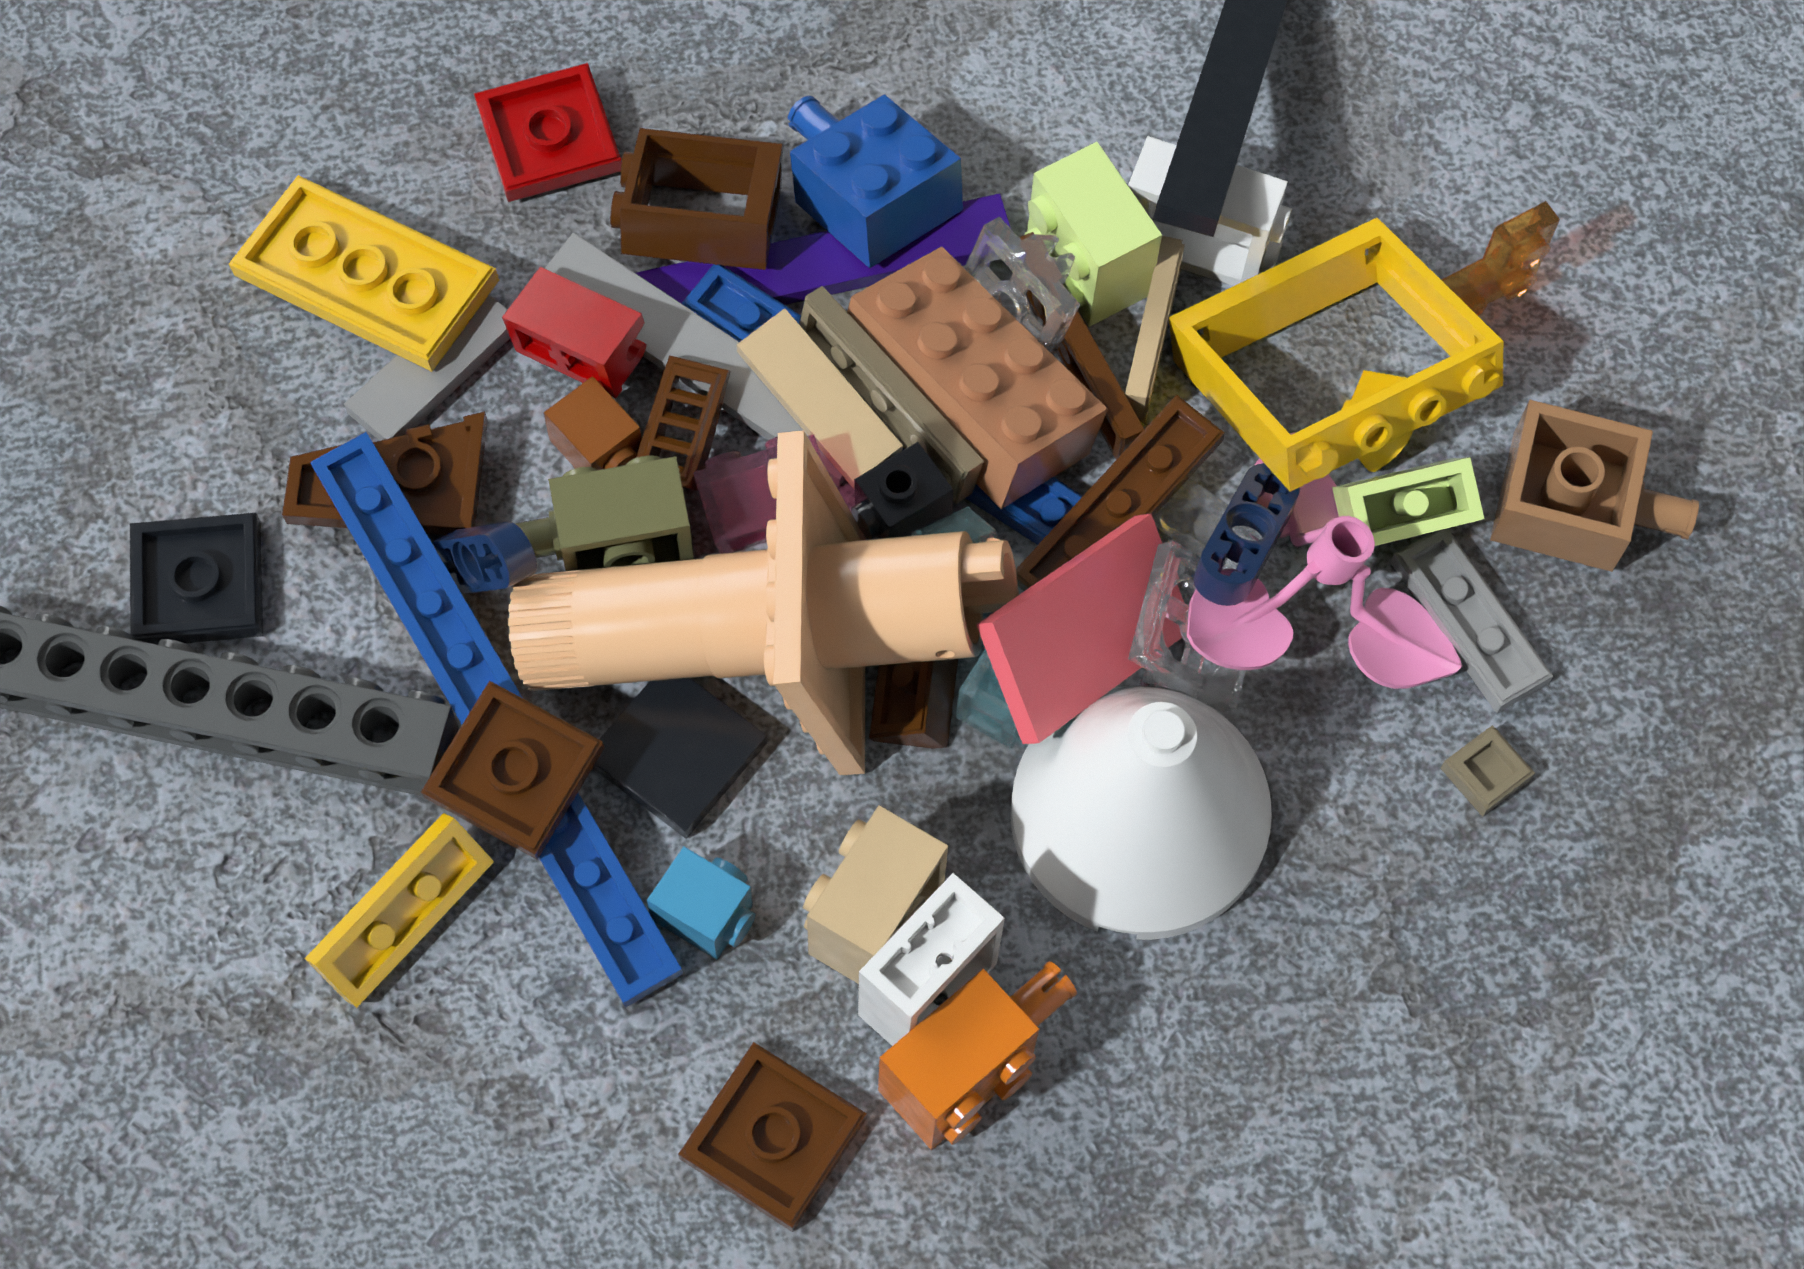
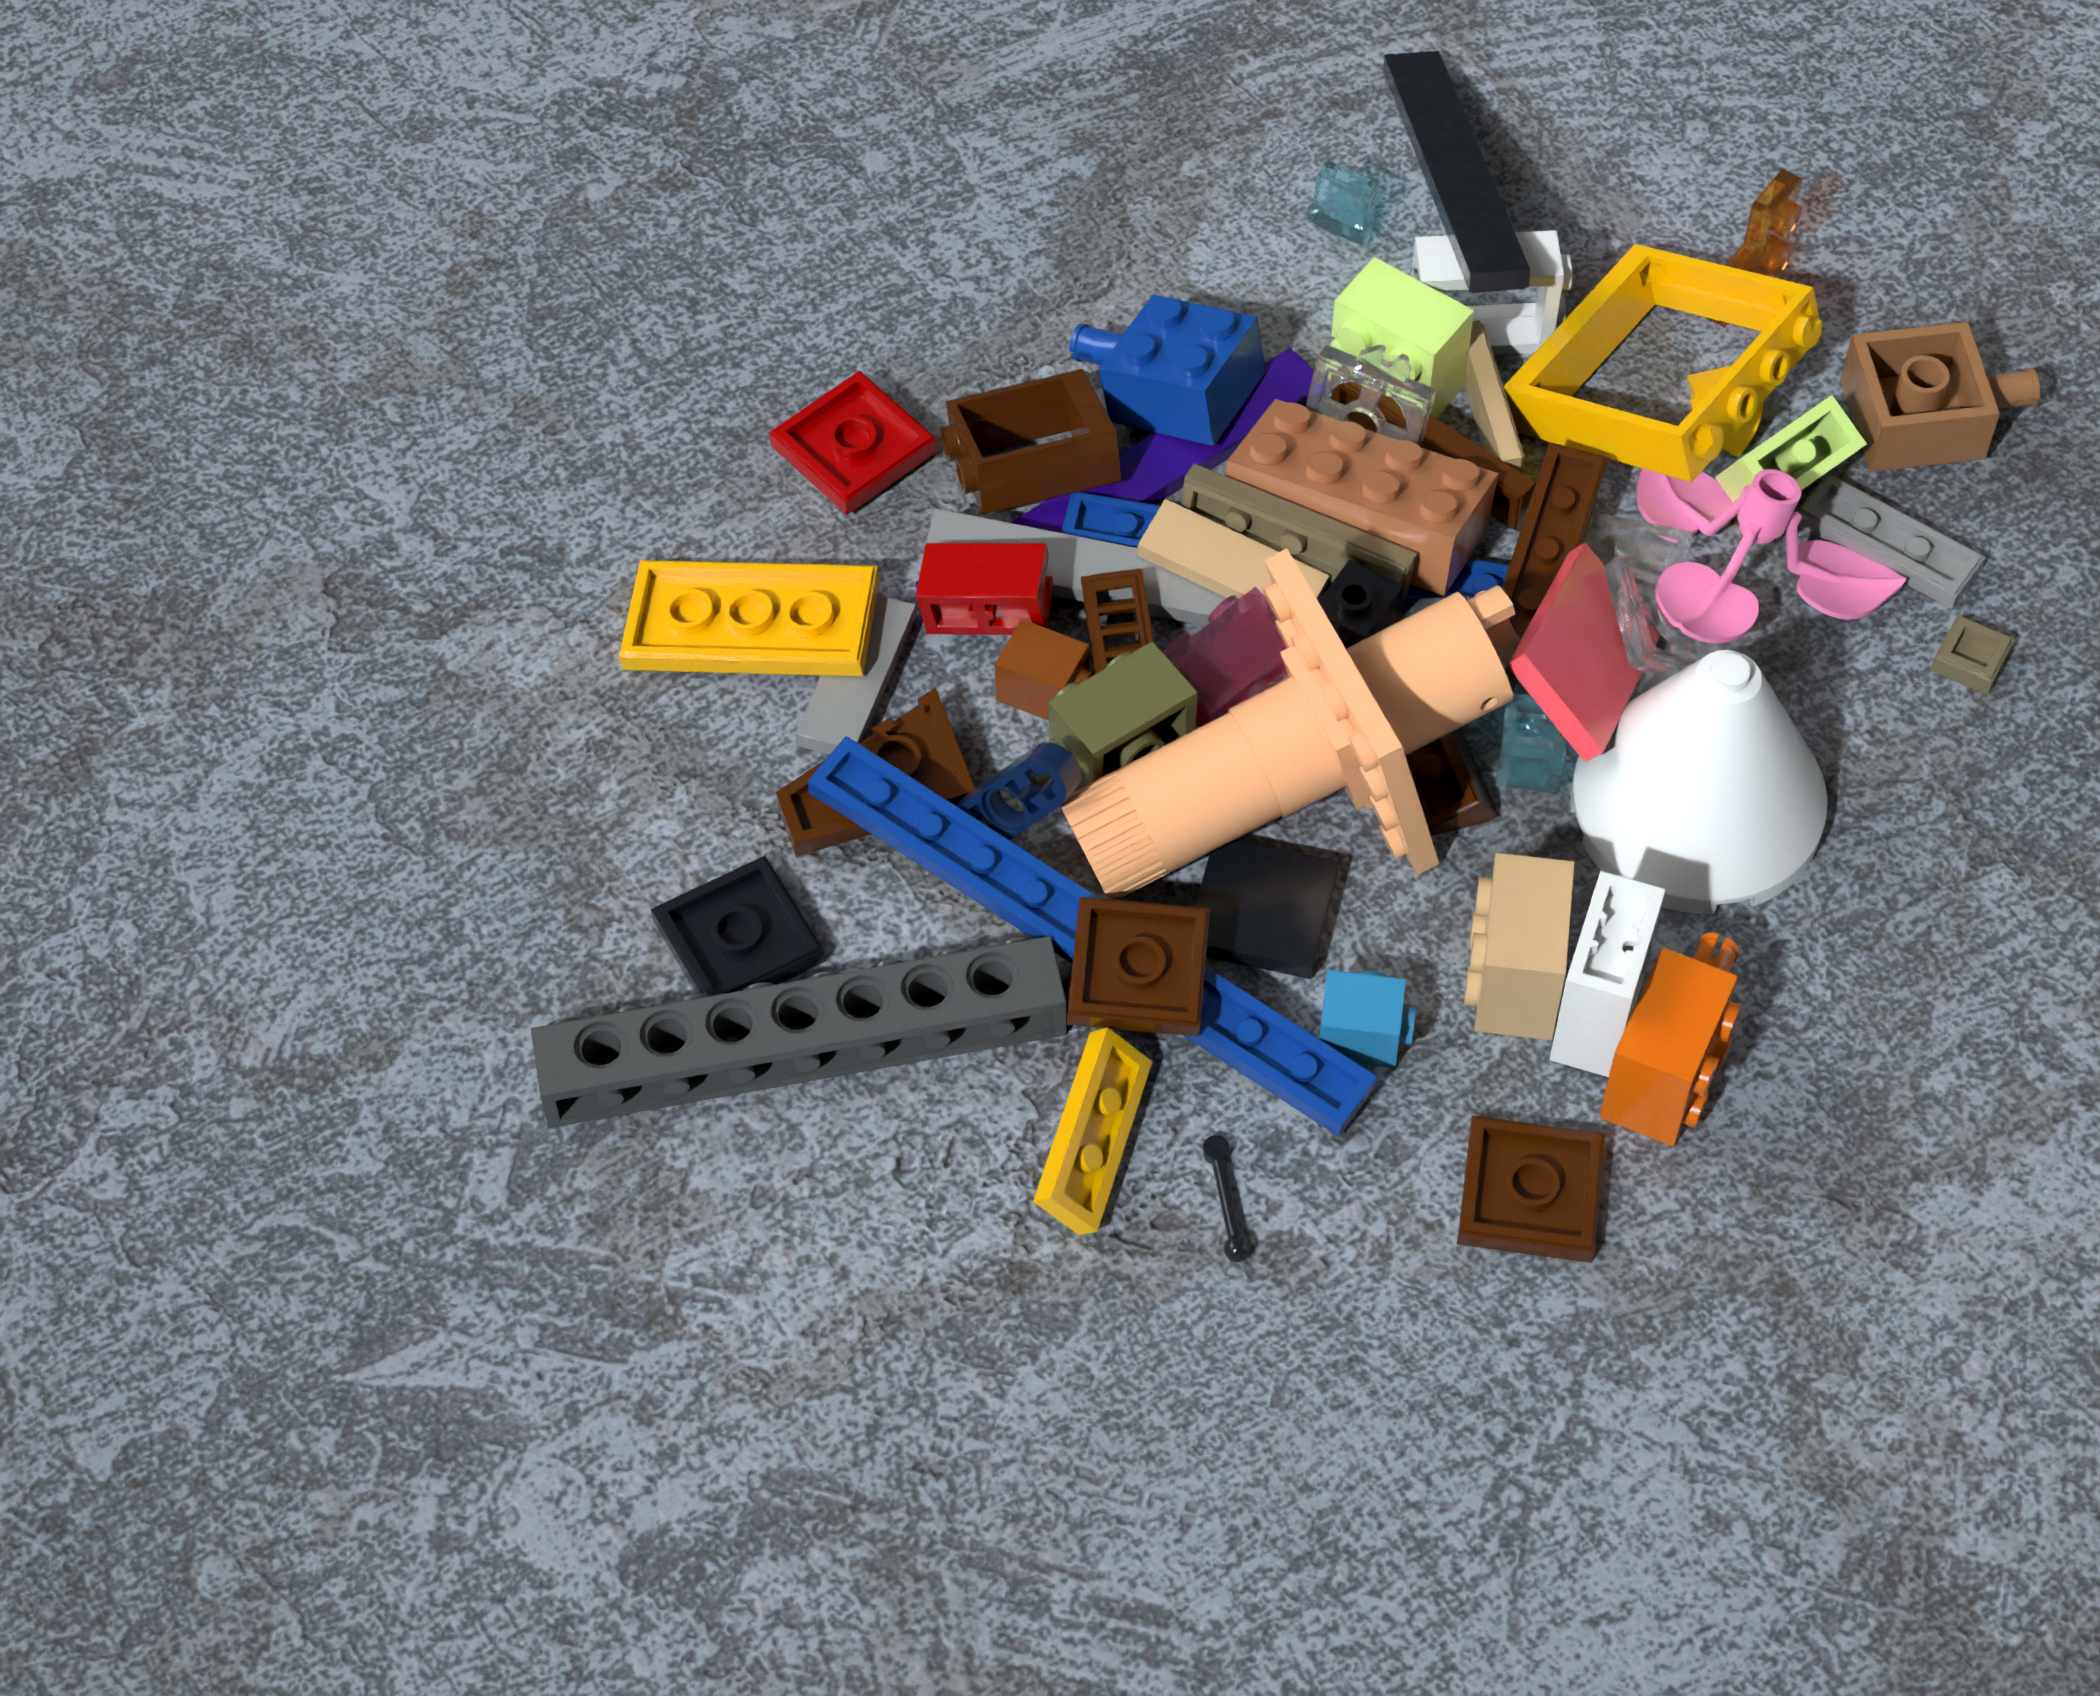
camera: 20 degrees left, 10 degrees down
dark blue beam [1194,463,1300,606] -> none
none -> black hinge [1203,1135,1250,1262]
none -> clear light blue tile [1307,160,1379,245]

